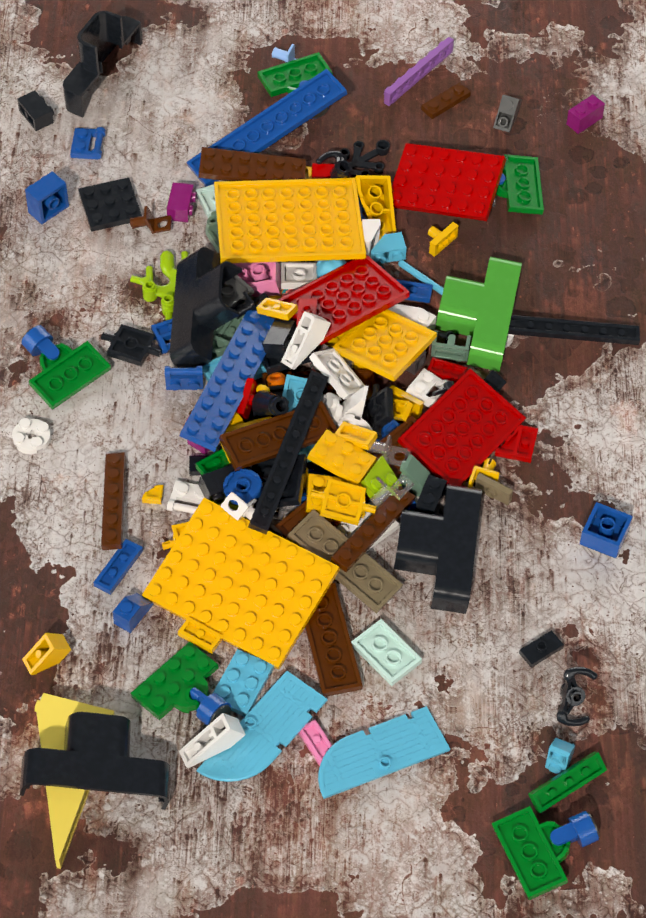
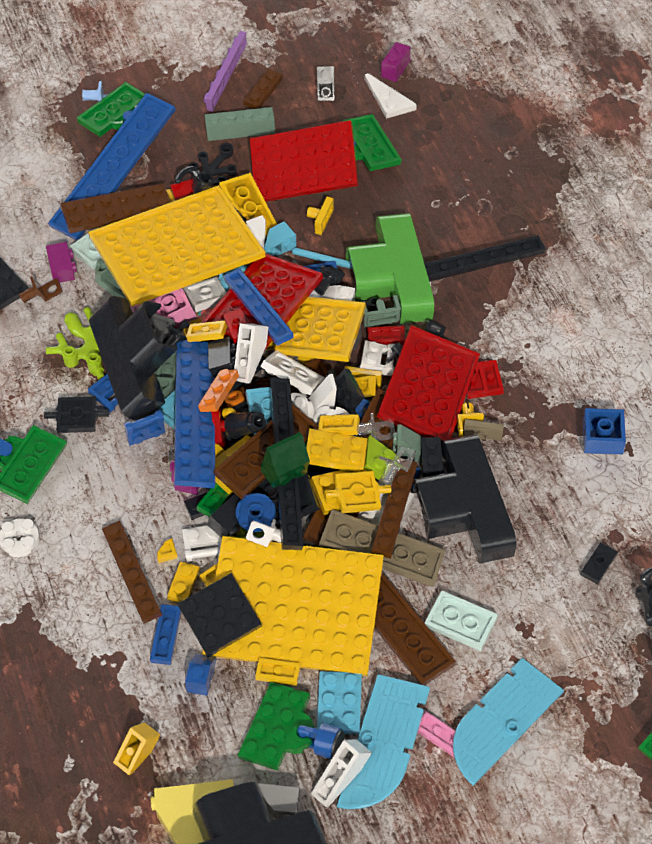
camera: 20 degrees left, 0 degrees up
none -> yellow plate [167,562,200,603]
none -> black plate [177,573,262,658]
none -> orange plate [198,369,239,412]
none -> sand green slope [204,107,275,141]
none -> blue plate [224,268,294,346]
none -> light grey slope [256,783,300,819]
none -> dark green slope [260,432,310,488]
none -> black bracket [314,266,345,296]
none -> white wing [365,74,416,119]

